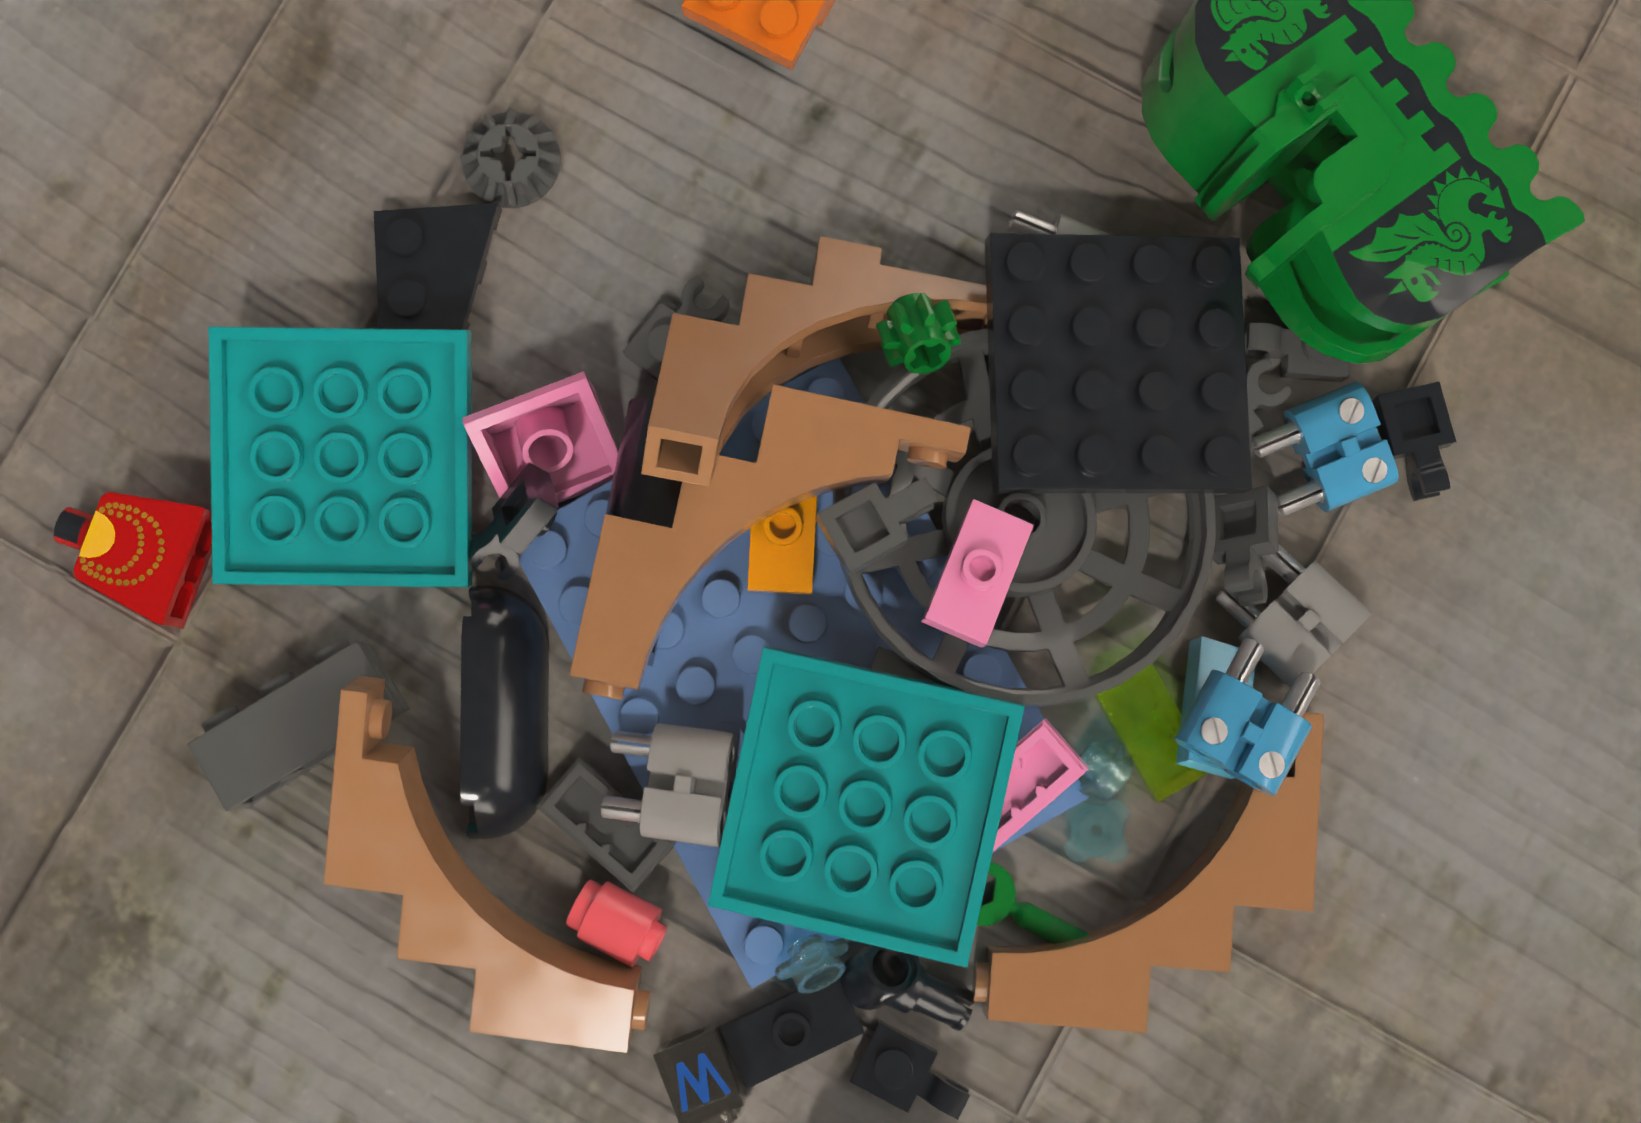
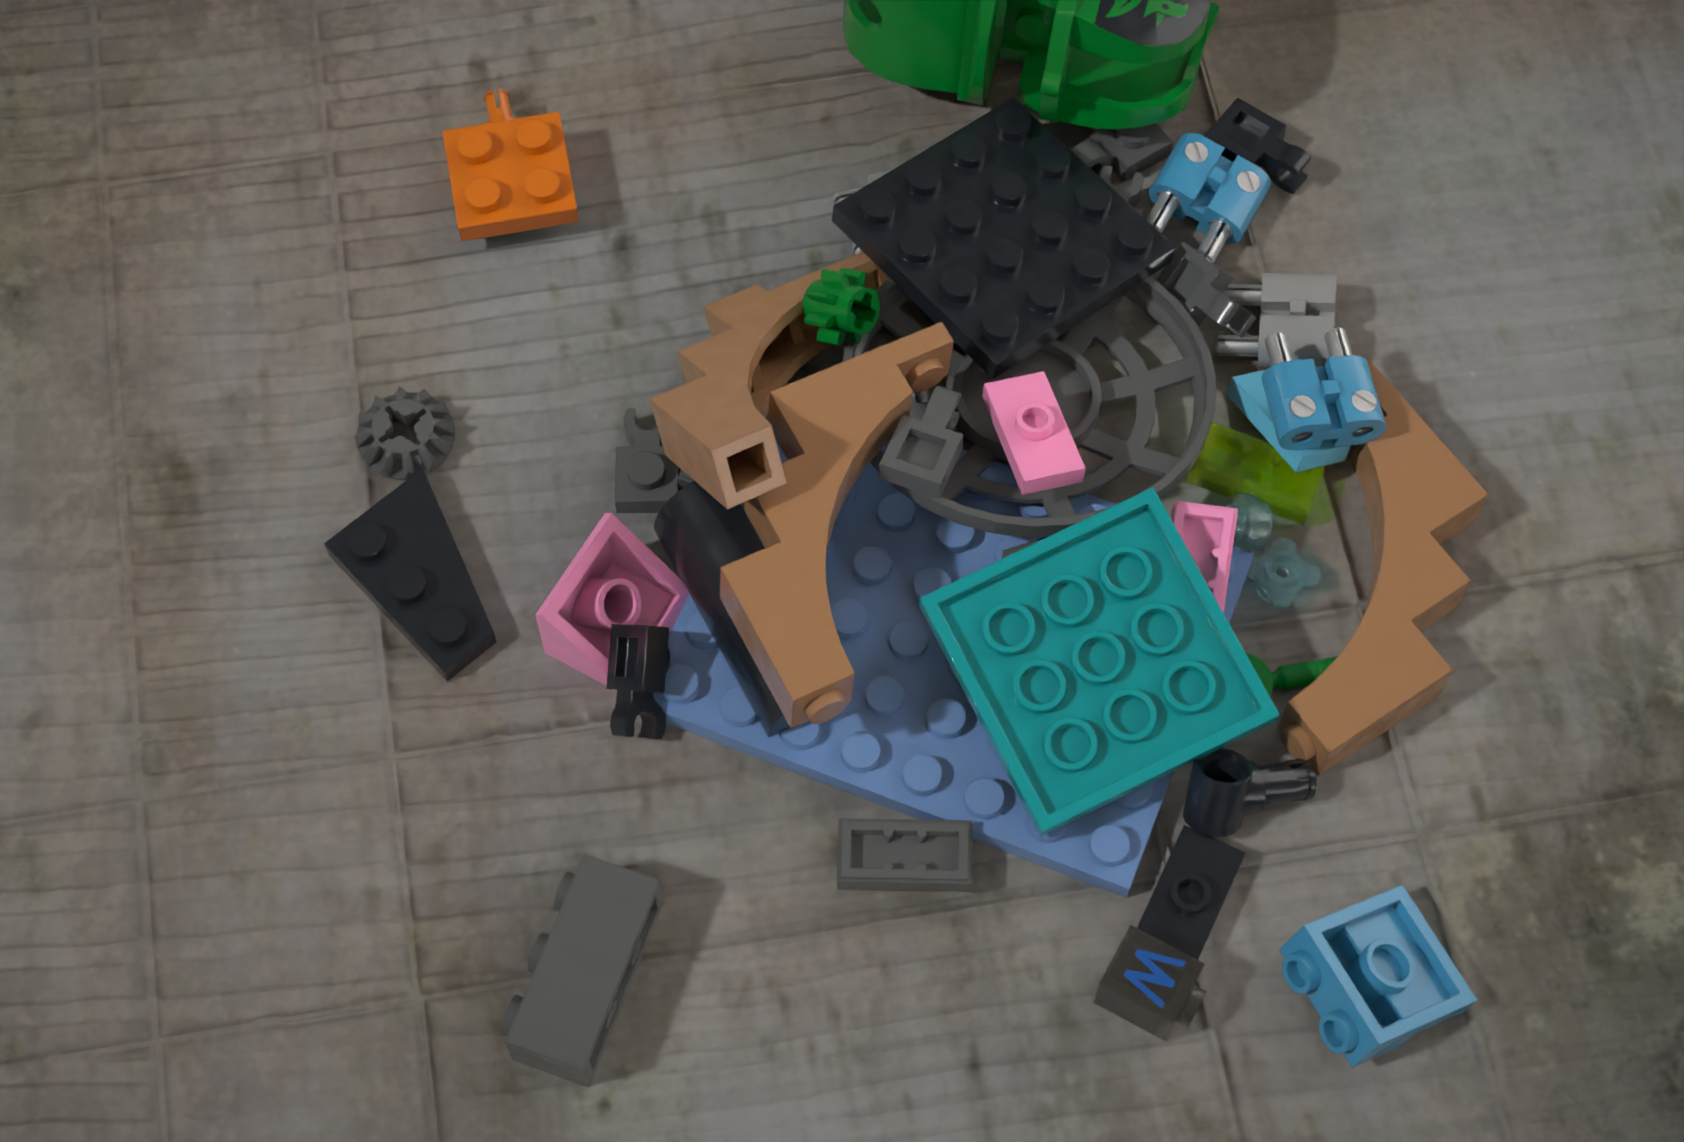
camera: 40 degrees left, 20 degrees down
red torso [53,492,212,629] -> none
teal plate [208,327,473,587] -> none
medium nougat arch [323,675,651,1053] -> none
black brick [460,586,549,839] -> none
coral brick [566,879,668,968] -> none
light grey piece [601,723,738,848] -> none
light orange plate [747,461,817,595] -> none
clear light blue plate [775,934,849,994] -> none
black plate [850,1020,970,1120] -> none

